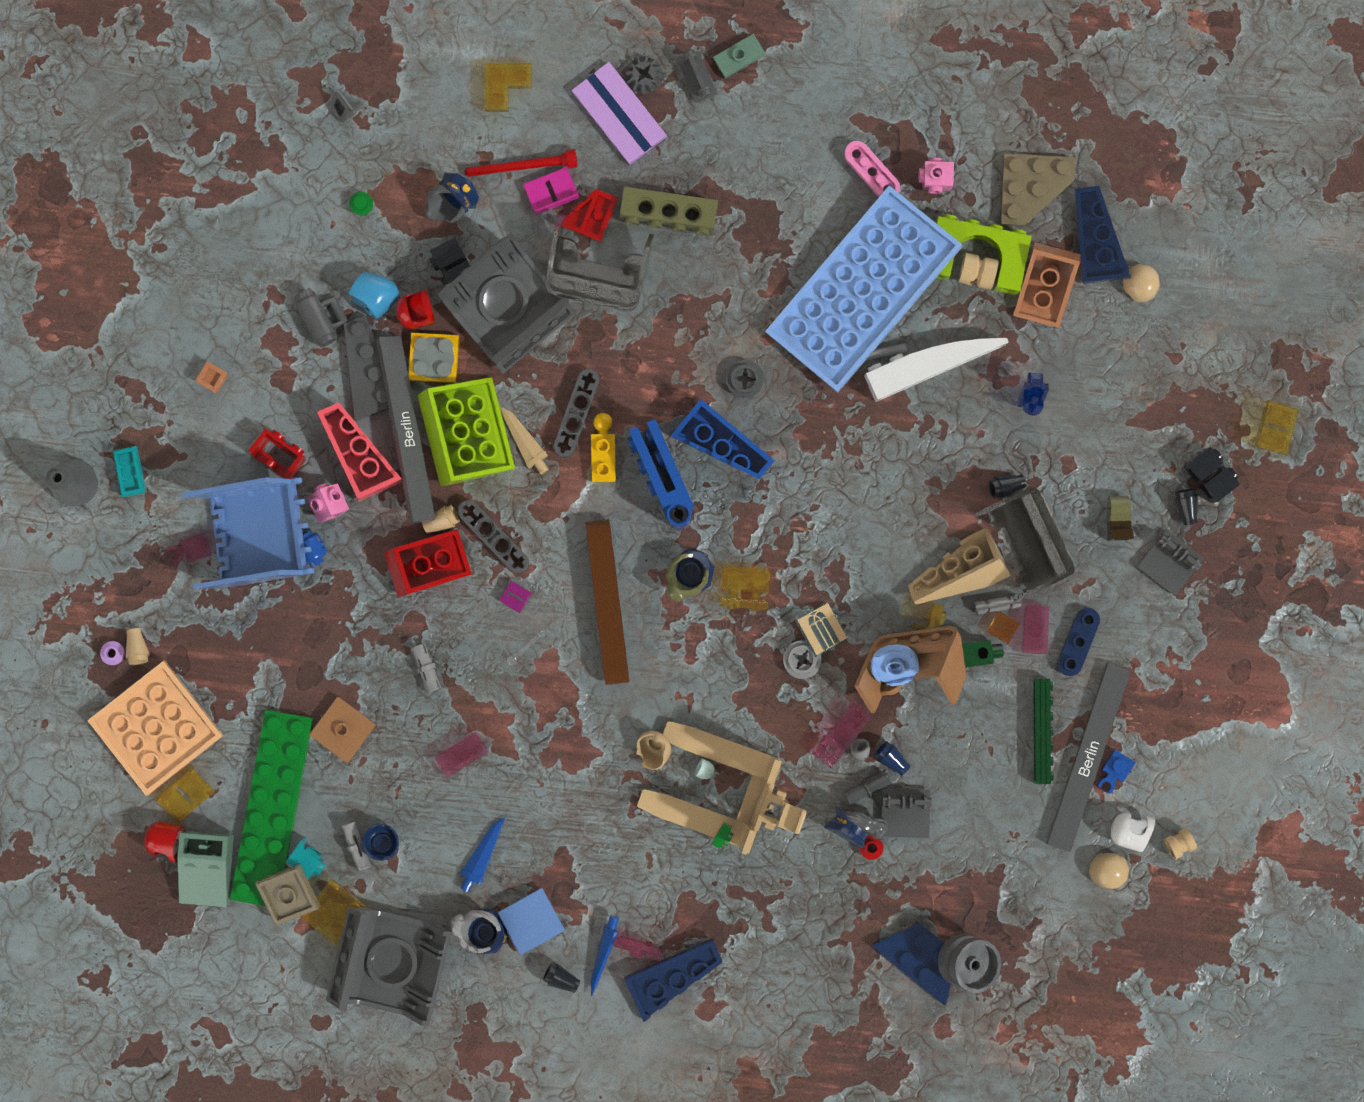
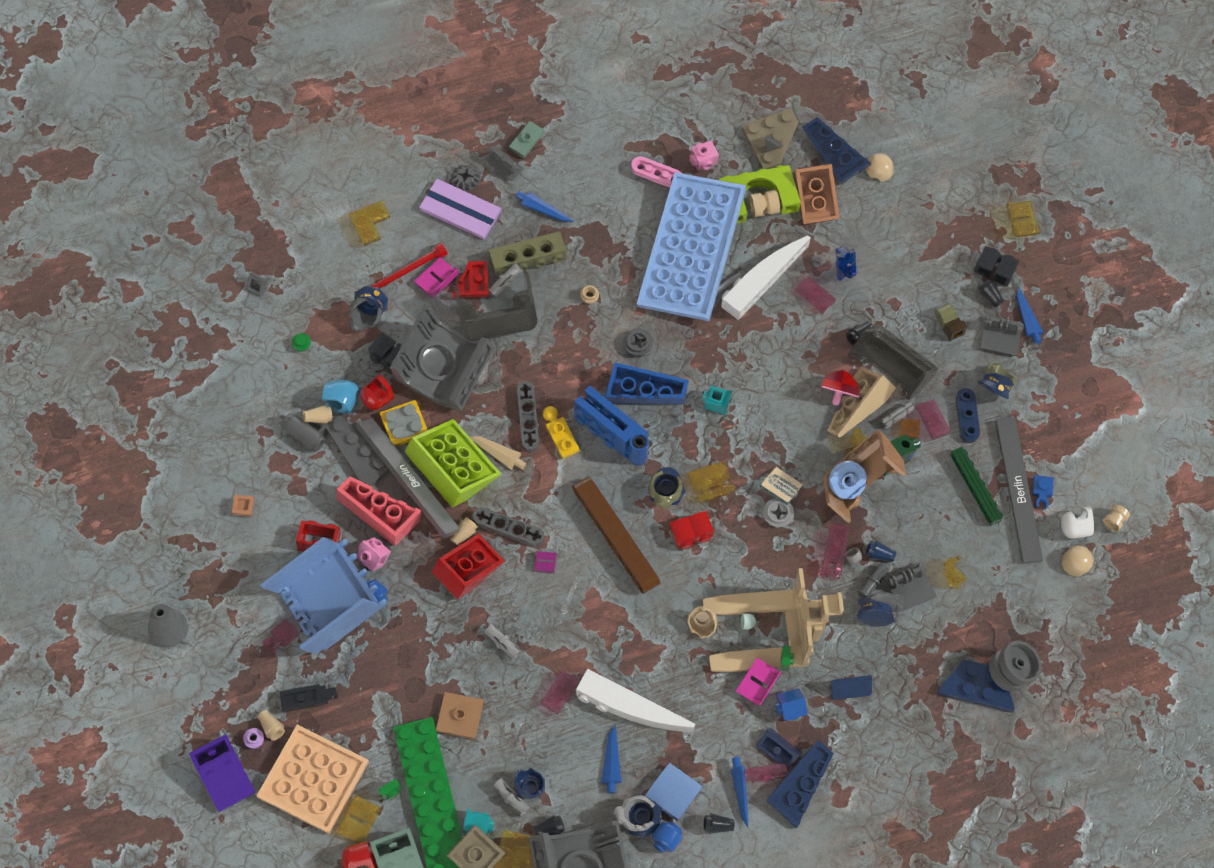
camera: 30 degrees left, 20 degrees down
teal plate [112,446,147,498] -> none
red plate [859,836,884,860] -> none
none -> dark purple slope [189,734,256,812]
none -> black hinge [280,684,338,713]
none -> tan cone [303,405,332,424]
none -> green plate [378,779,401,801]
none -> light grey pin [489,263,523,297]
none -> blue bar [516,191,575,222]
none -> black cone [533,815,565,835]
none -> white slope [576,669,695,733]
none -> tan plate [580,285,599,304]
none -> blue head [652,821,683,853]
none -> red brick [669,511,714,549]
none -> teal window [702,386,733,415]
none -> dark pink piece [736,657,781,706]
none -> dark blue slope [756,728,802,771]
none -> dark grey slope [765,135,784,152]
none -> blue brick [775,688,808,721]
none -> clear pink plate [796,276,836,314]
none -> shield [822,370,860,405]
none -> dark blue slope [830,675,872,700]
none -> clear yellow bracket [942,555,967,590]
none -> dark blue piece [978,363,1016,399]
none -> blue bar [1016,288,1043,344]

